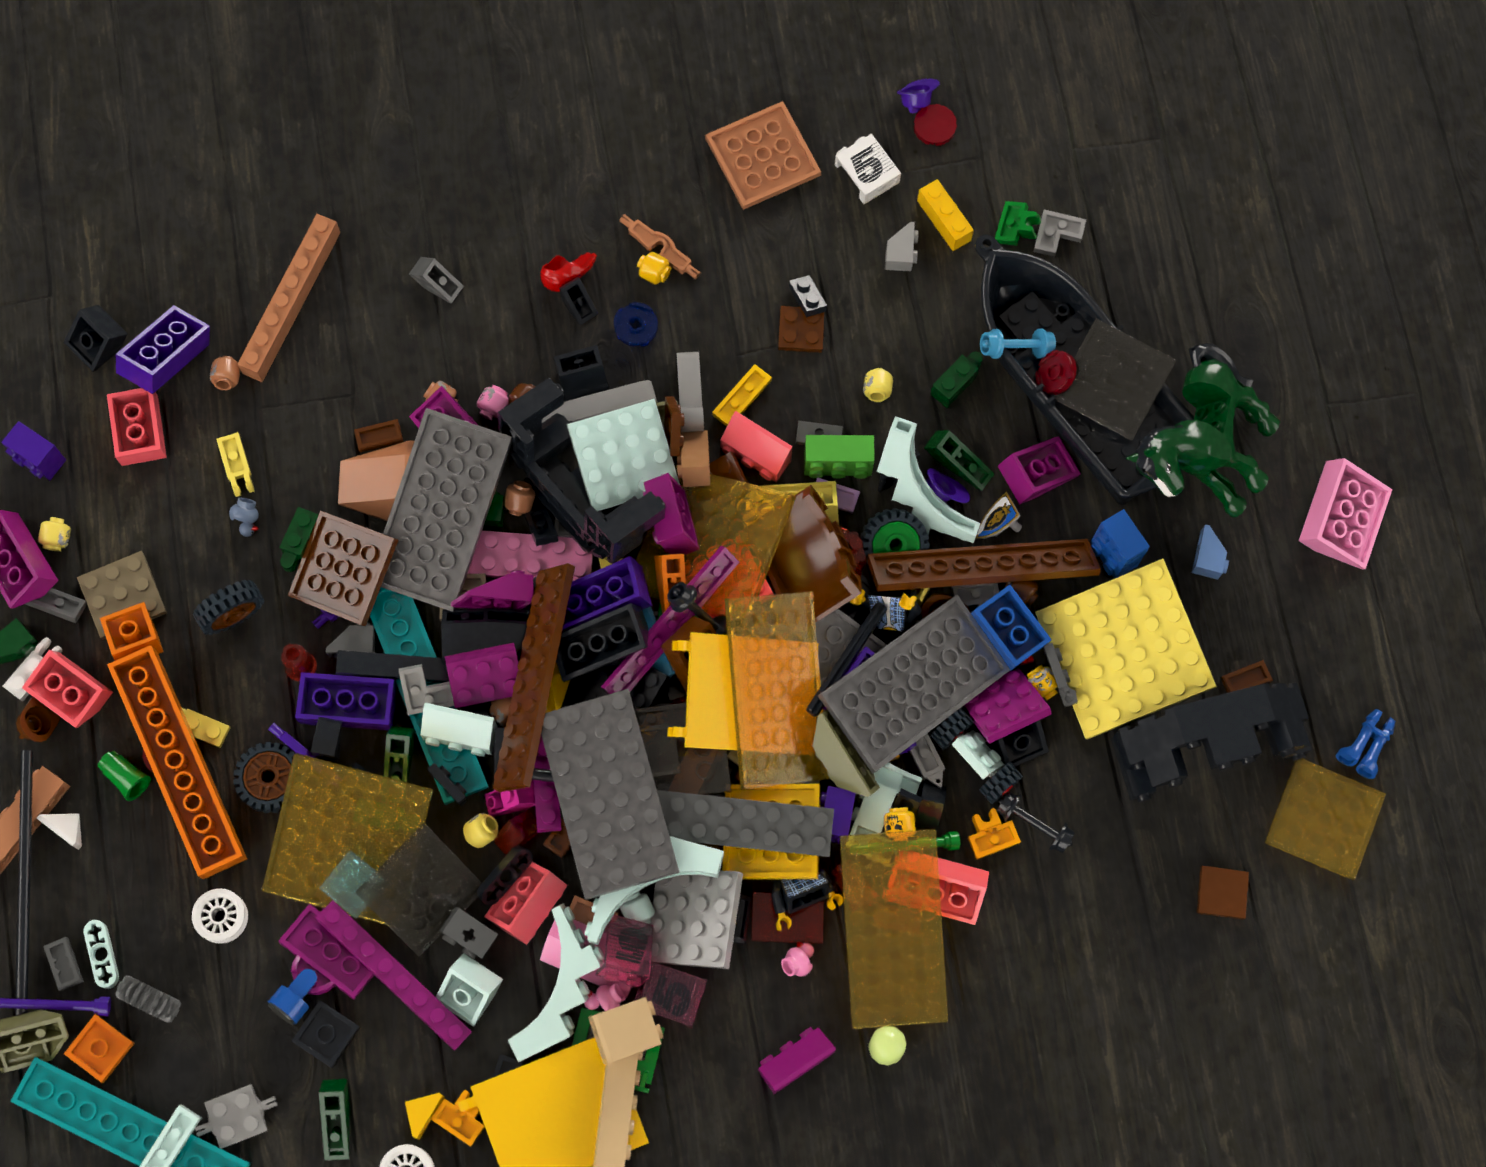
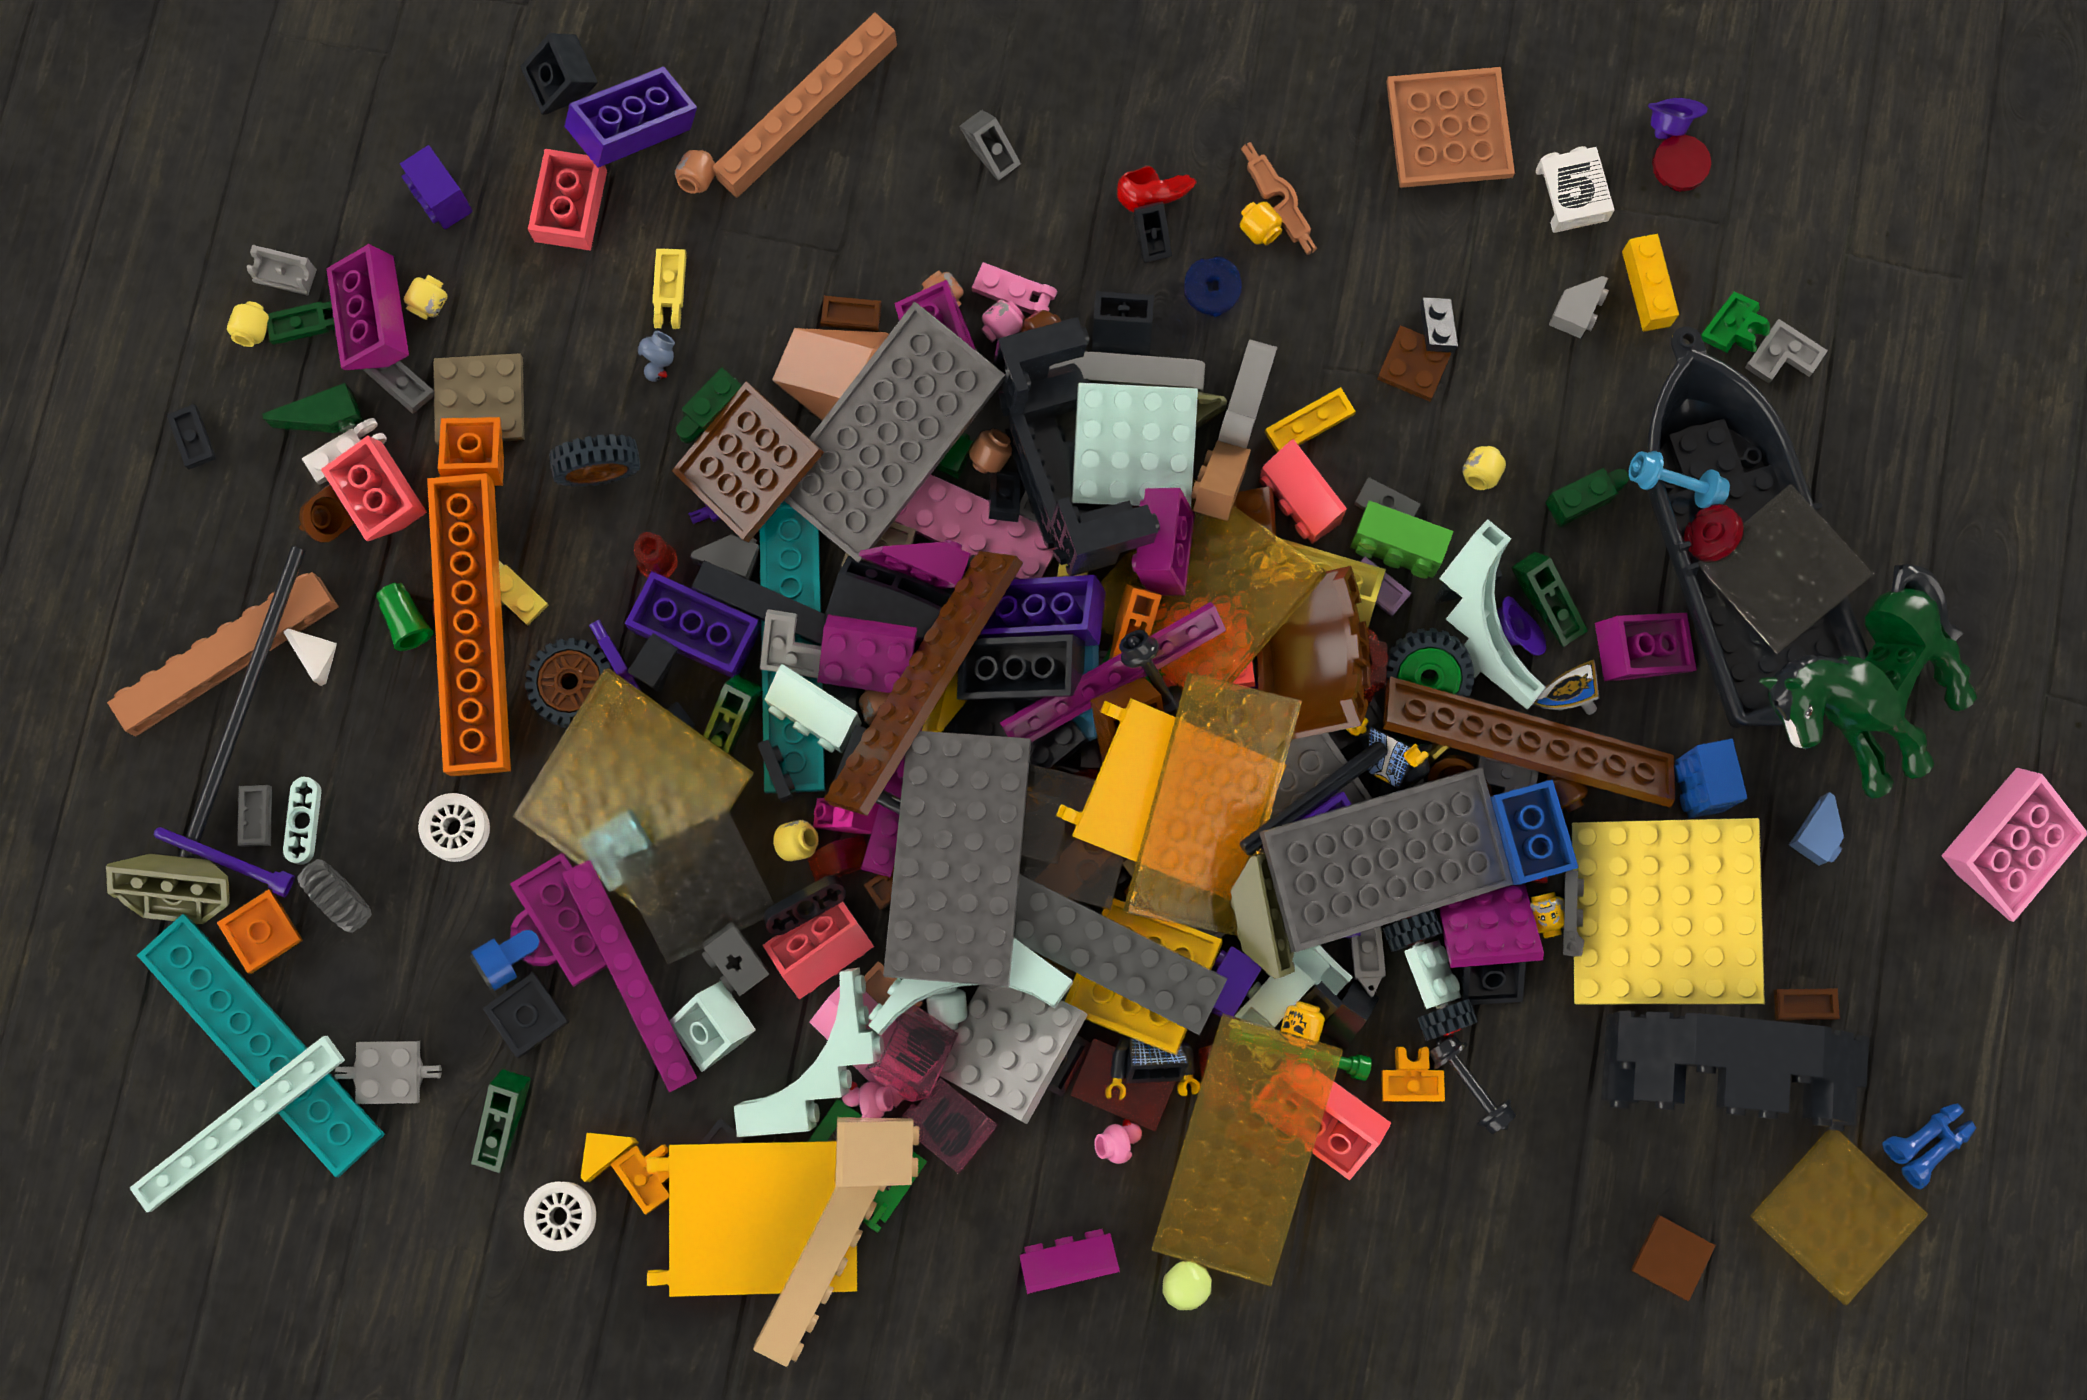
camera: 25 degrees right, 5 degrees up
reddish brown plate [664,396,685,456] -> none
none -> bright pink plate [972,262,1057,314]

